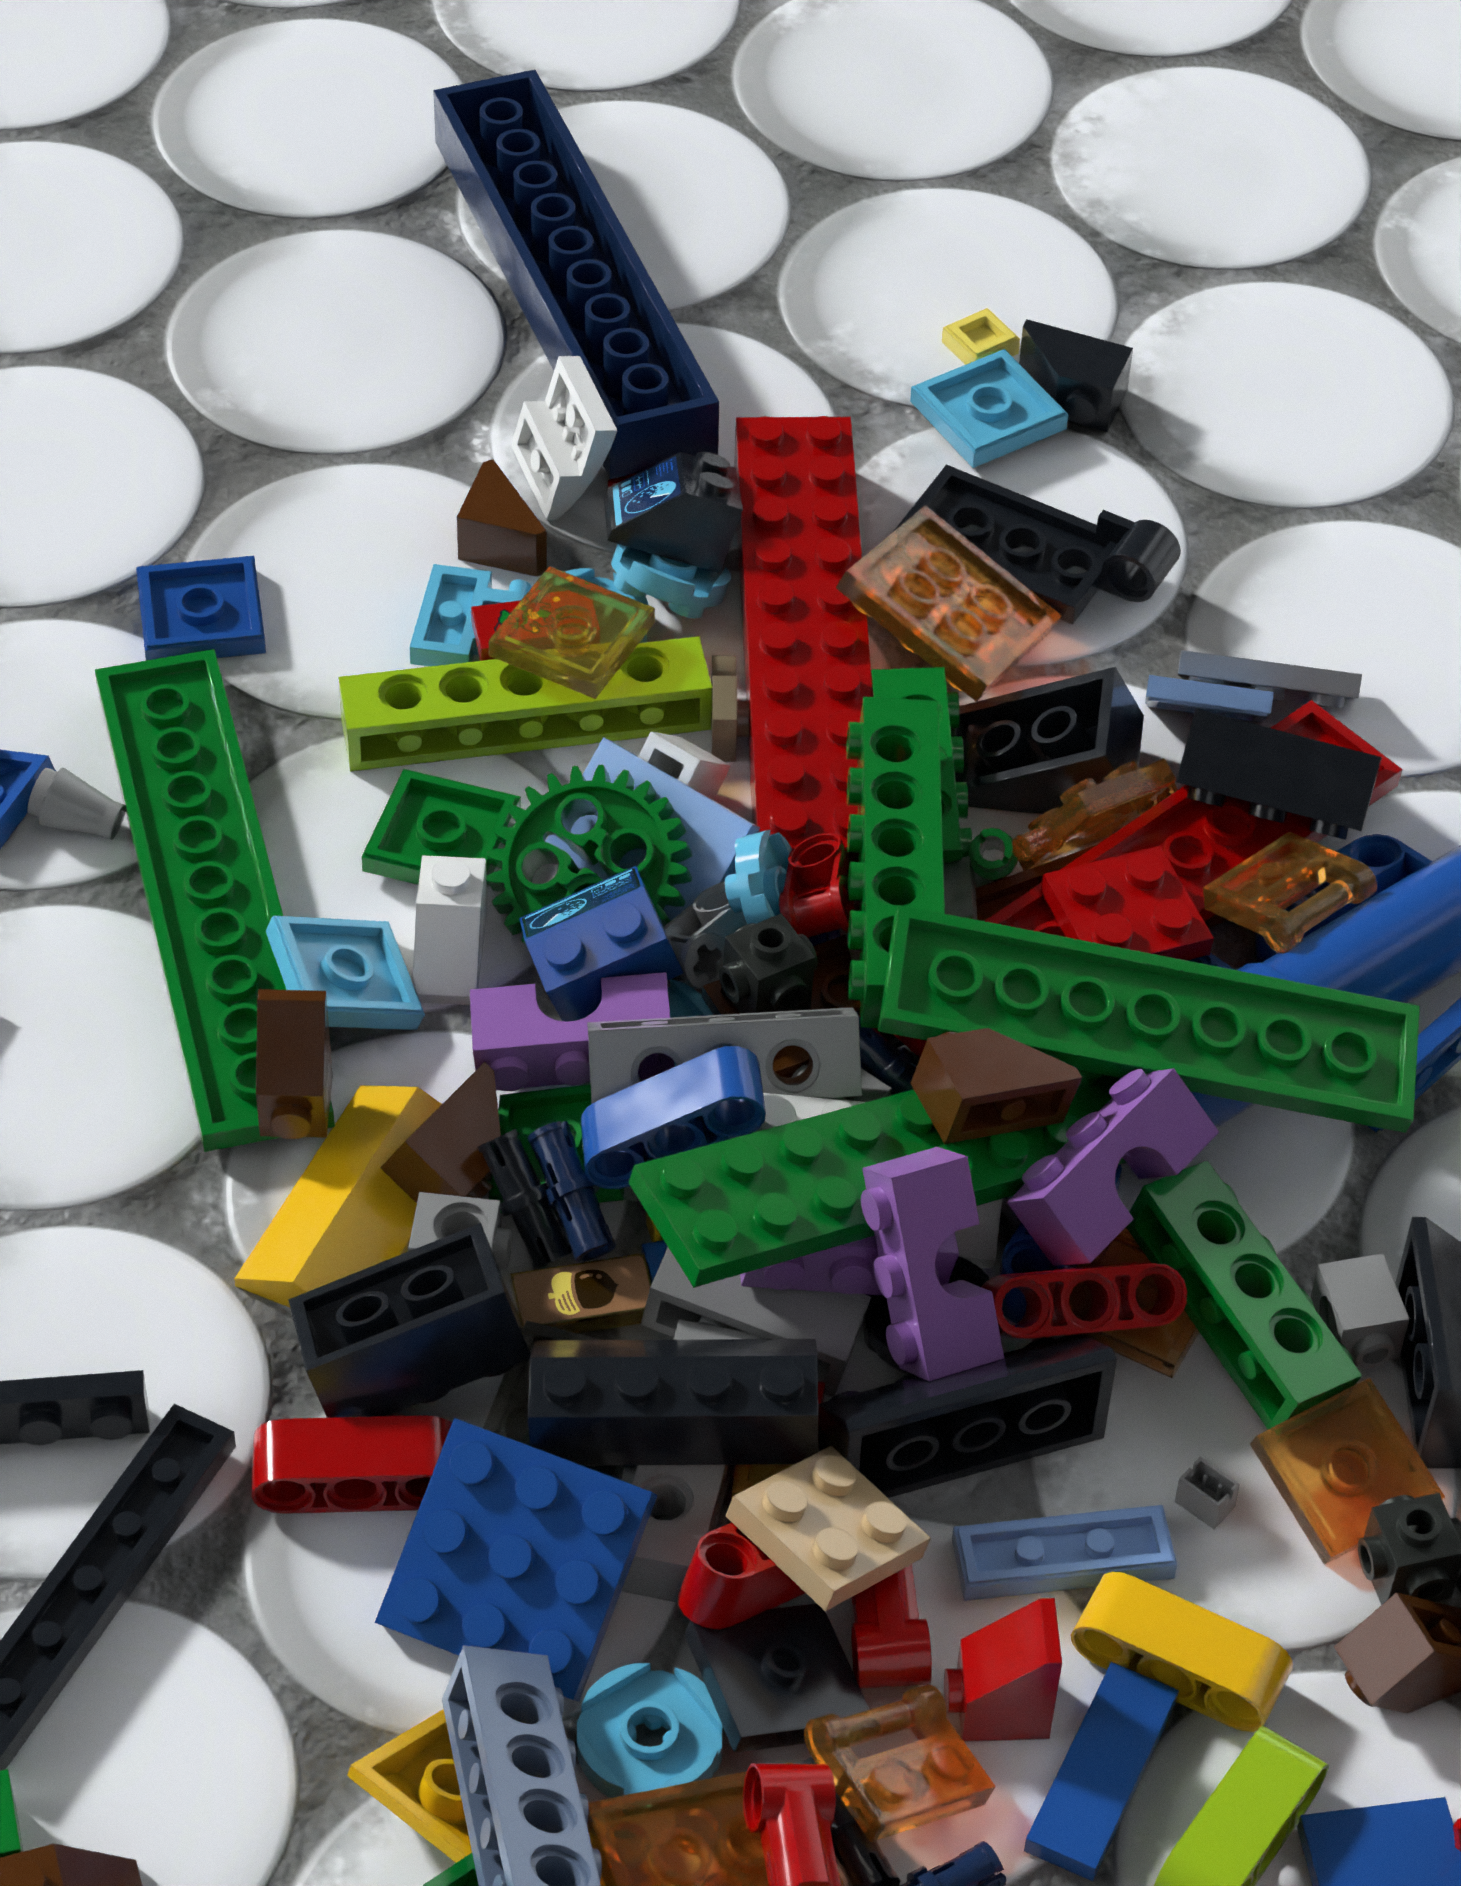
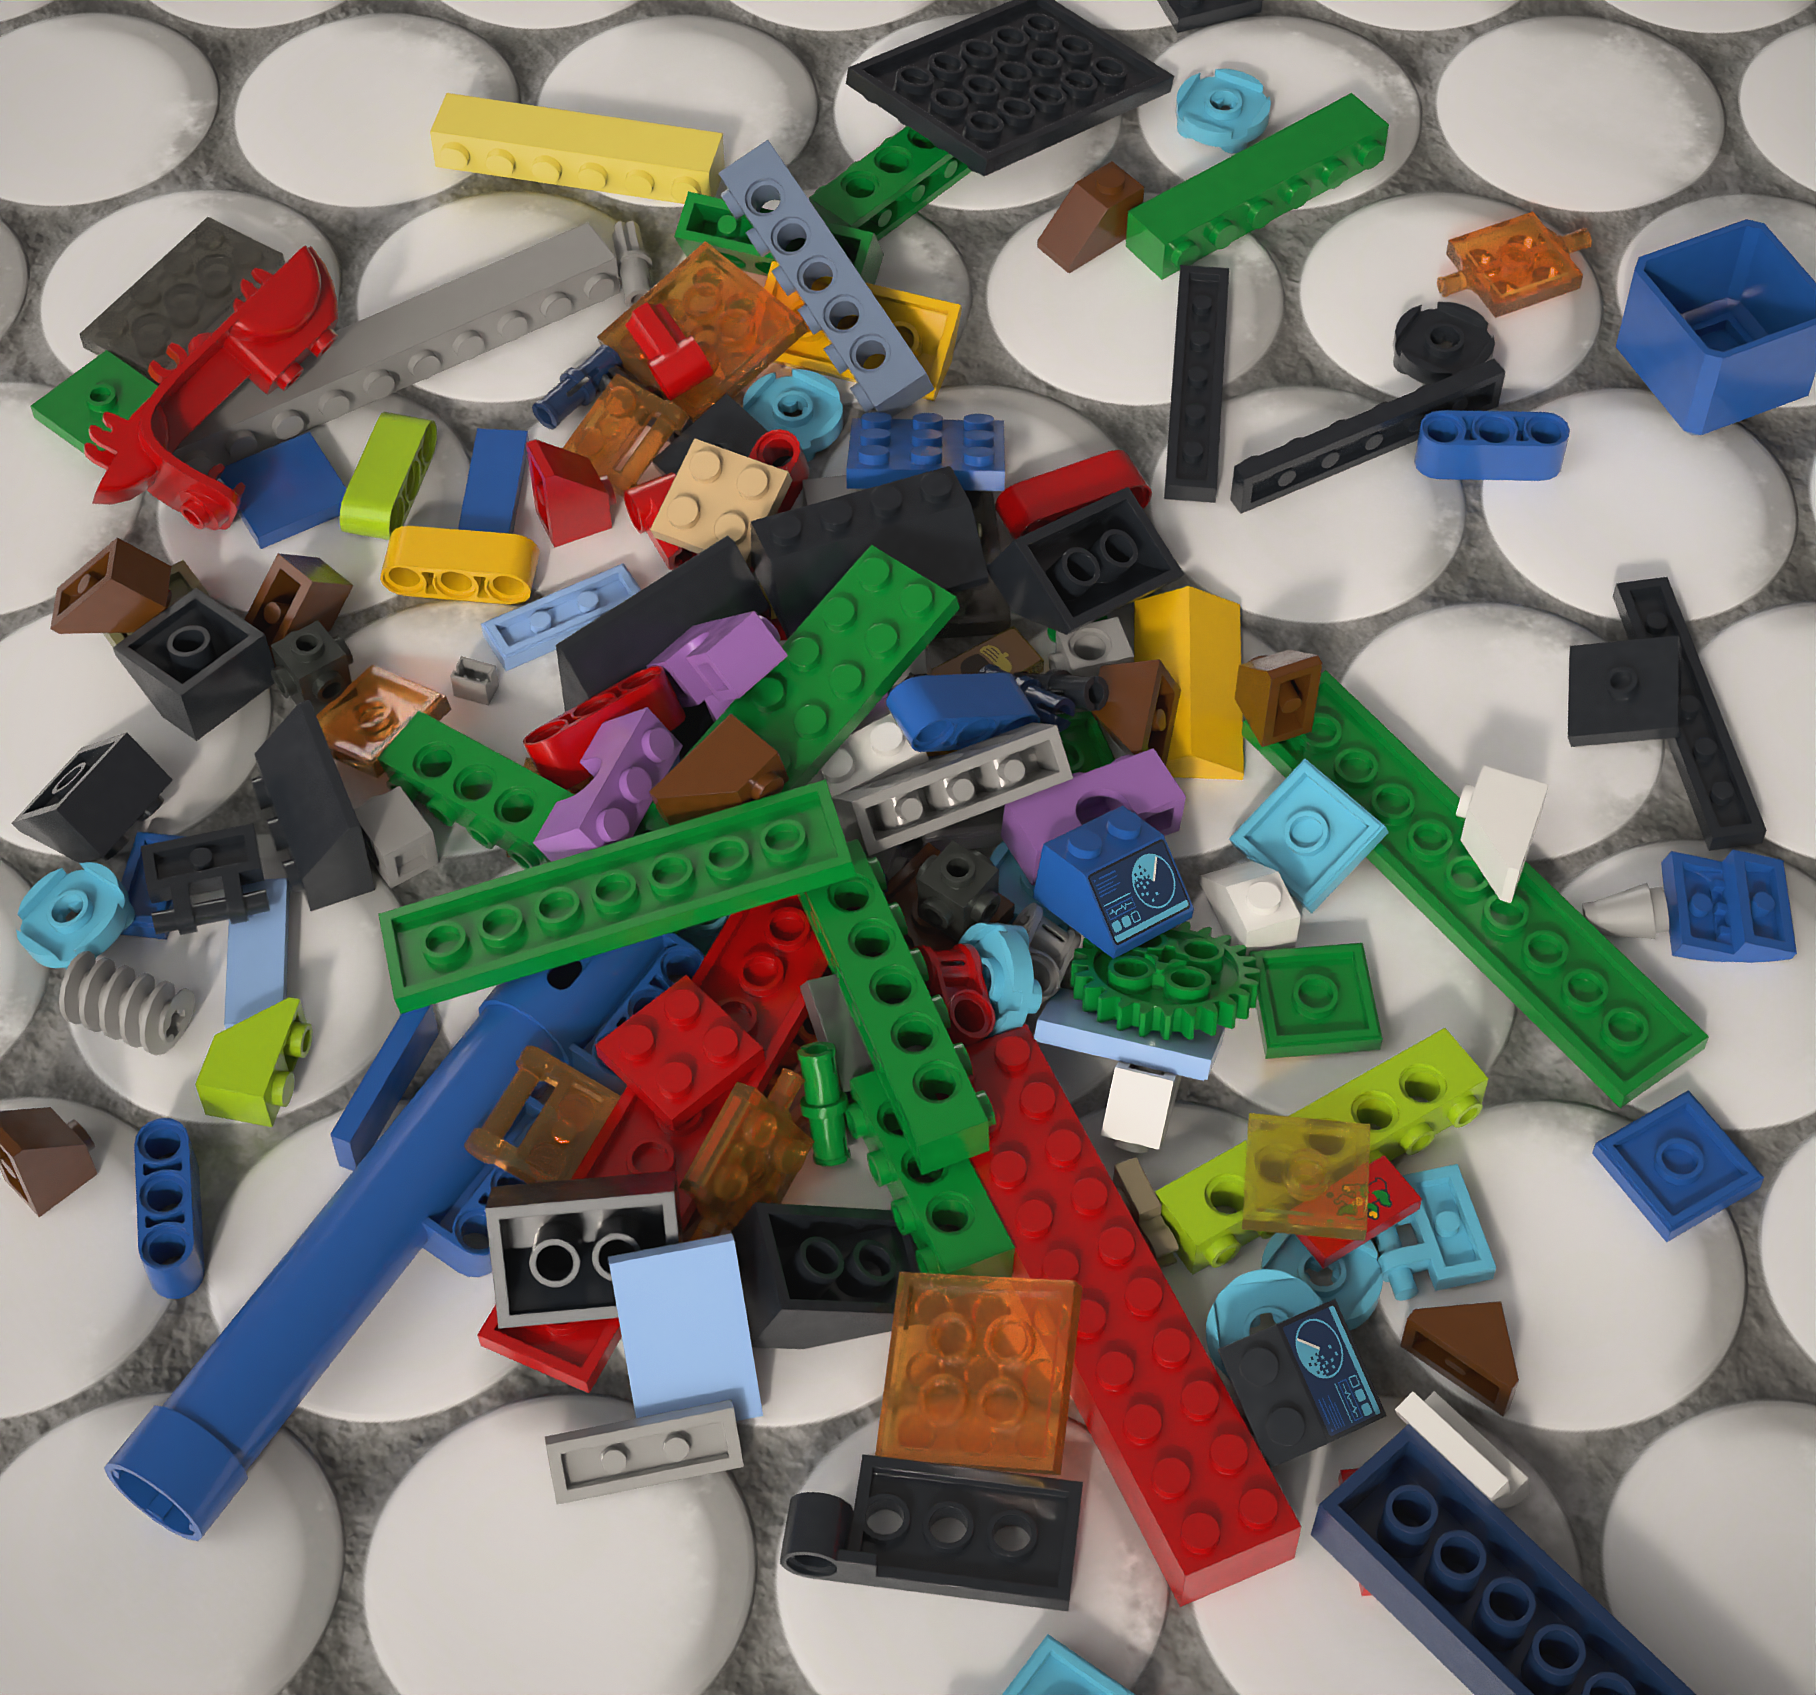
camera: 160 degrees right, 5 degrees up
none -> white slope [1456,765,1549,903]

